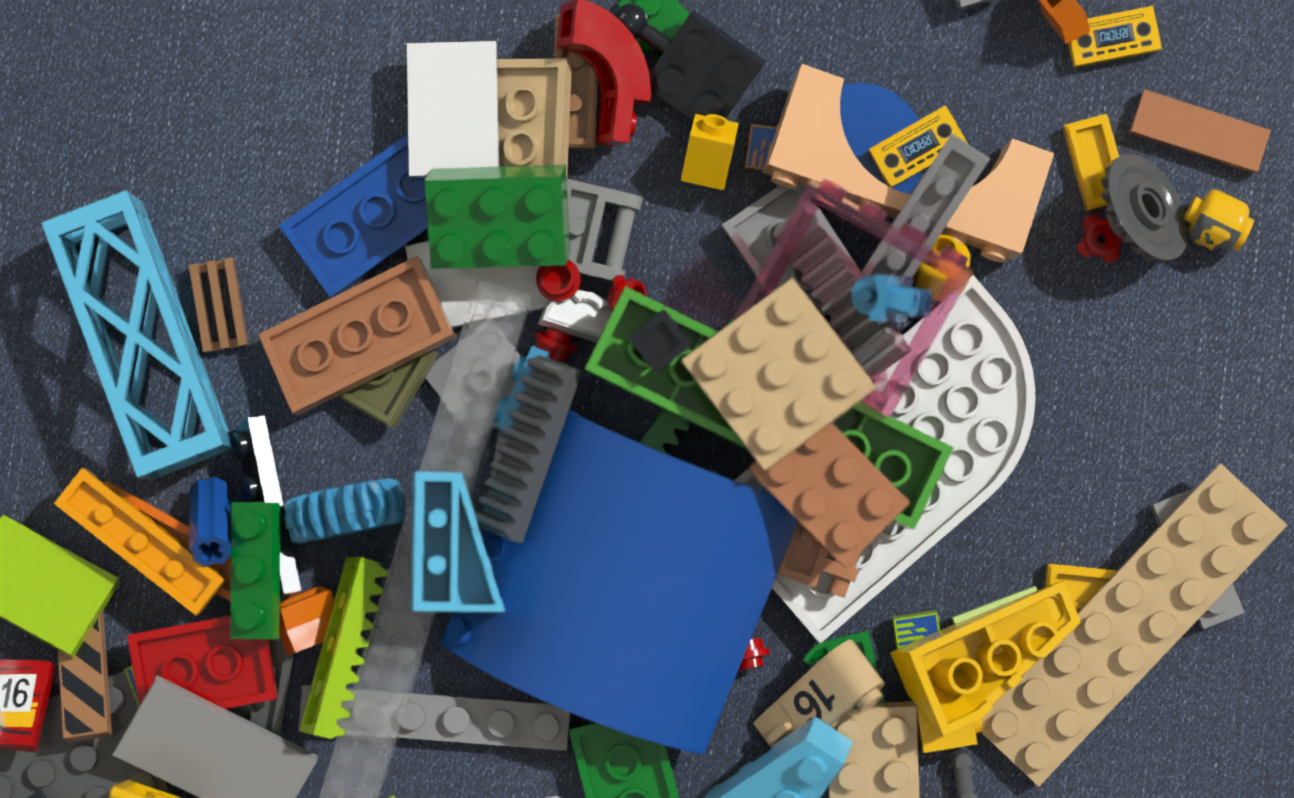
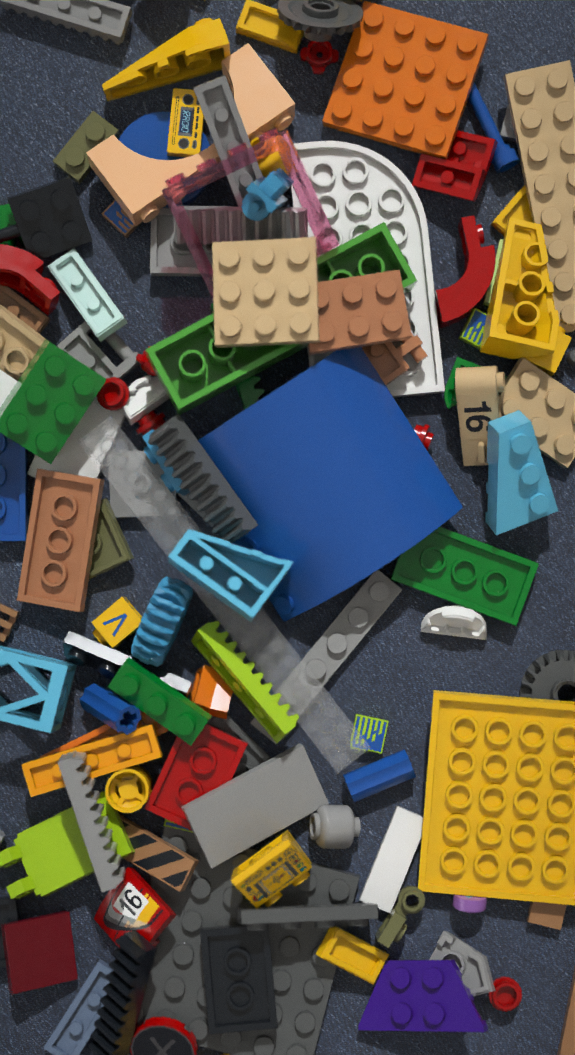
camera: 50 degrees left, 0 degrees up
black plate [627,309,692,374] -> none
yellow brick [681,114,739,190] -> none
none -> light aqua tile [47,248,127,342]
none -> olive plate [53,111,120,184]
none -> light grey gear [57,750,126,893]
none -> yellow brick [91,596,142,648]
none -> yellow wedge [102,18,231,102]
none -> yellow wheel [105,765,153,813]
none -> orange plate [322,1,489,160]
none -> red slope [412,130,498,202]
none -> red arch [435,215,495,328]
none -> blue piece [468,82,520,173]

